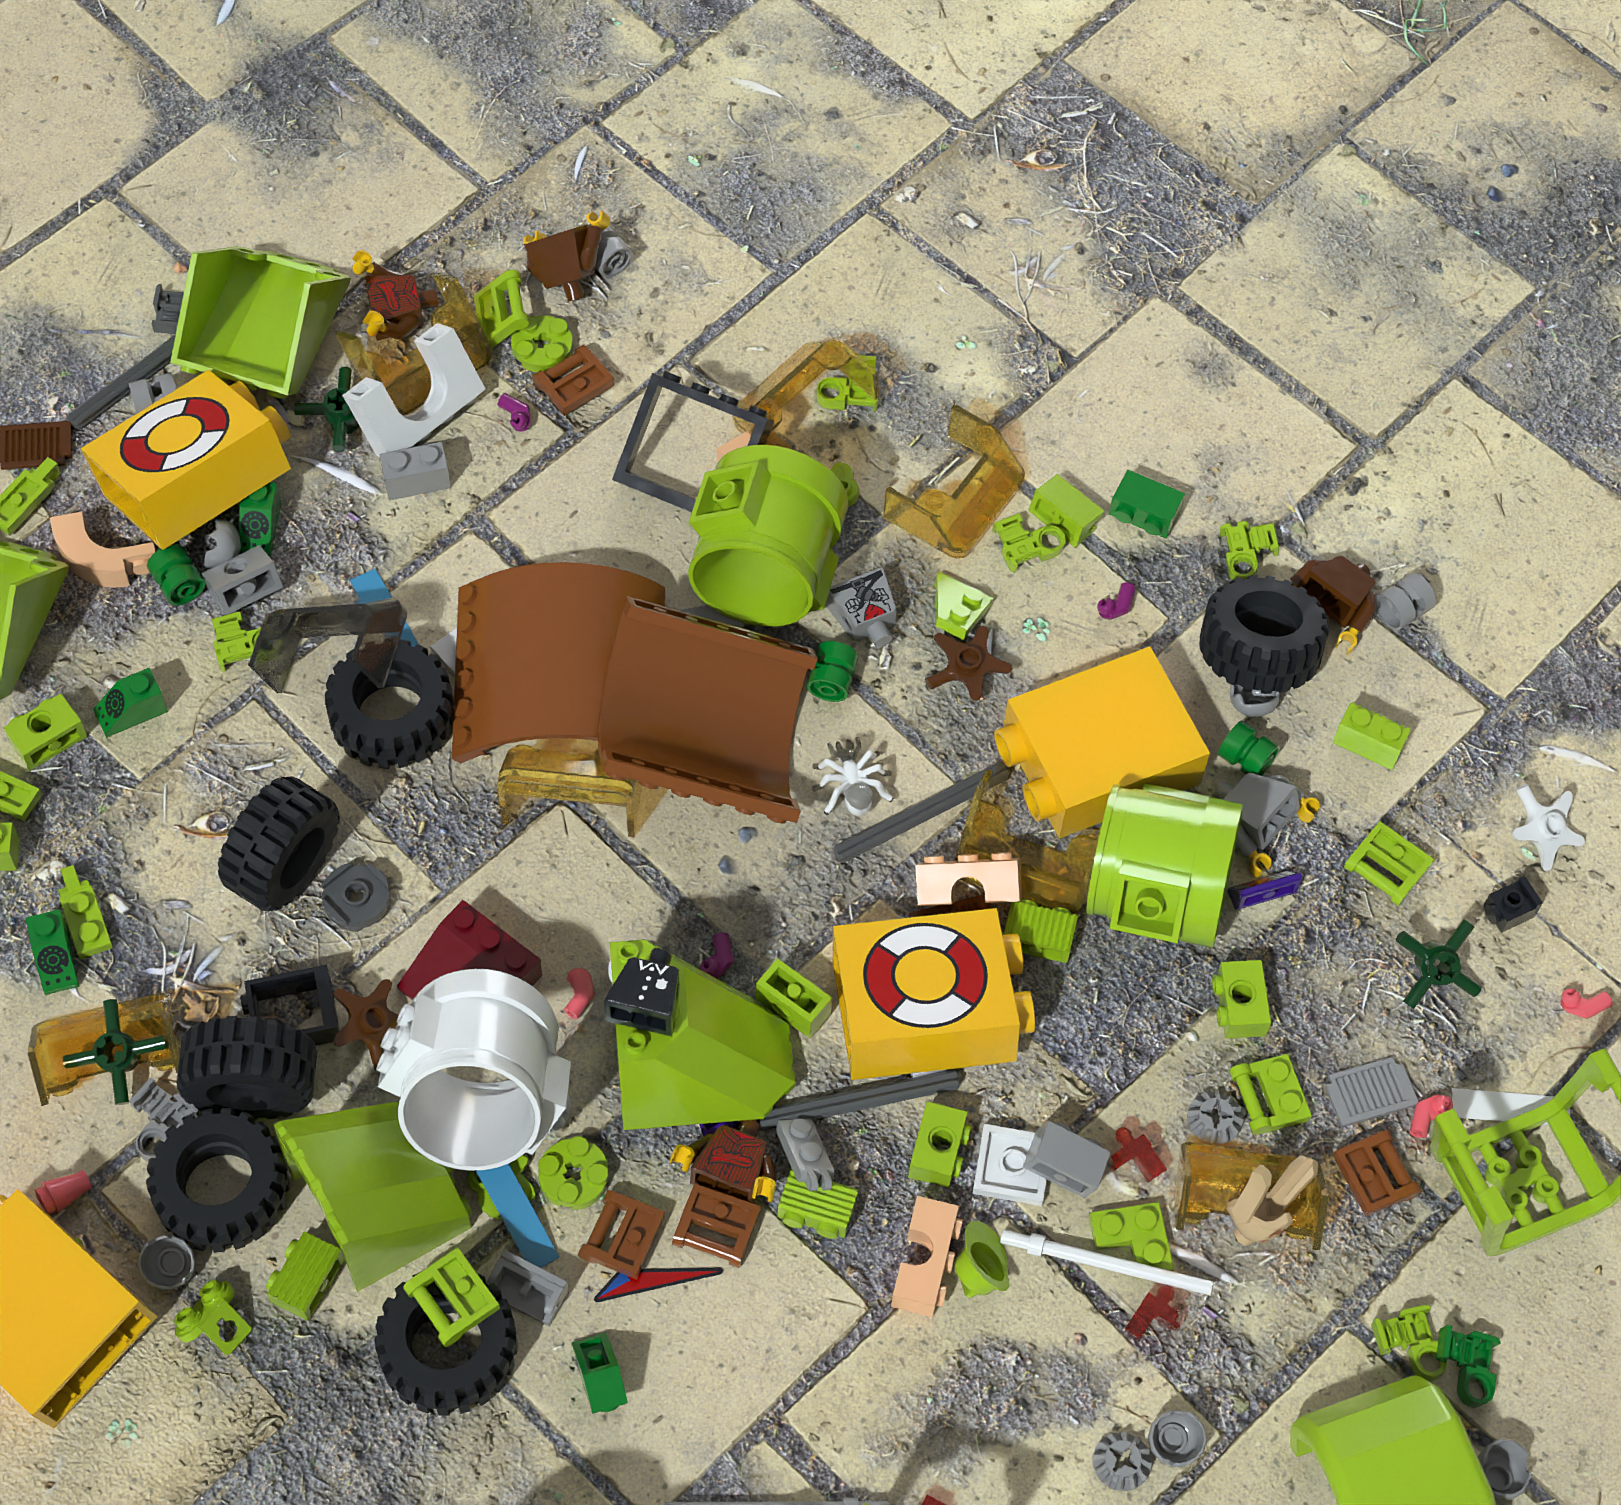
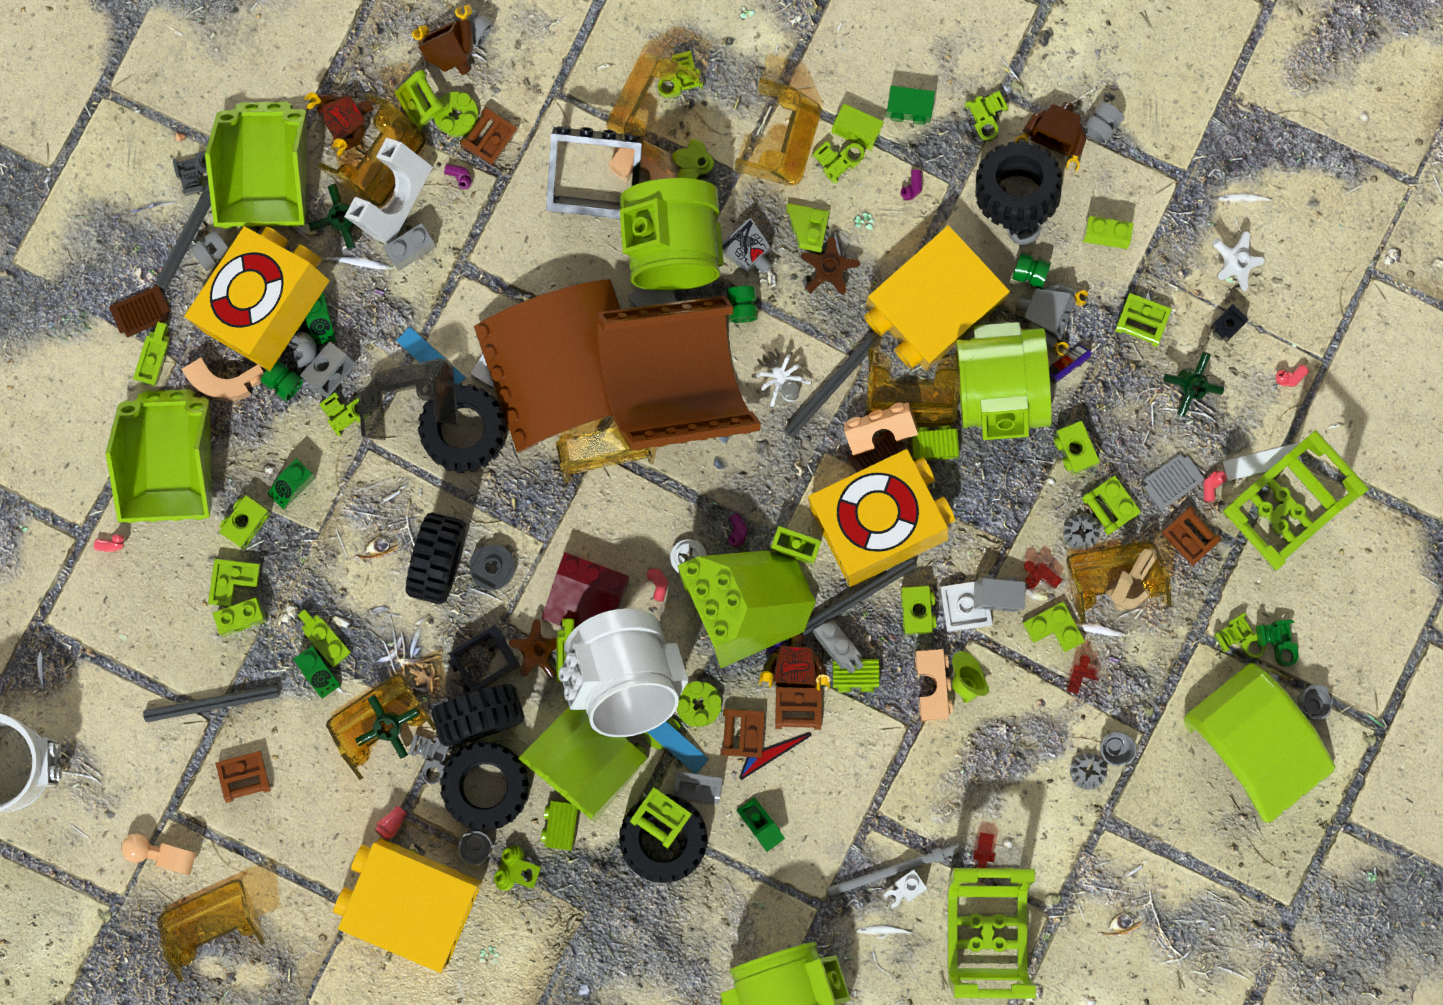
camera: 15 degrees left, 20 degrees up
torso [604,948,680,1037] -> none
white bar [1000,1229,1213,1296] -> none

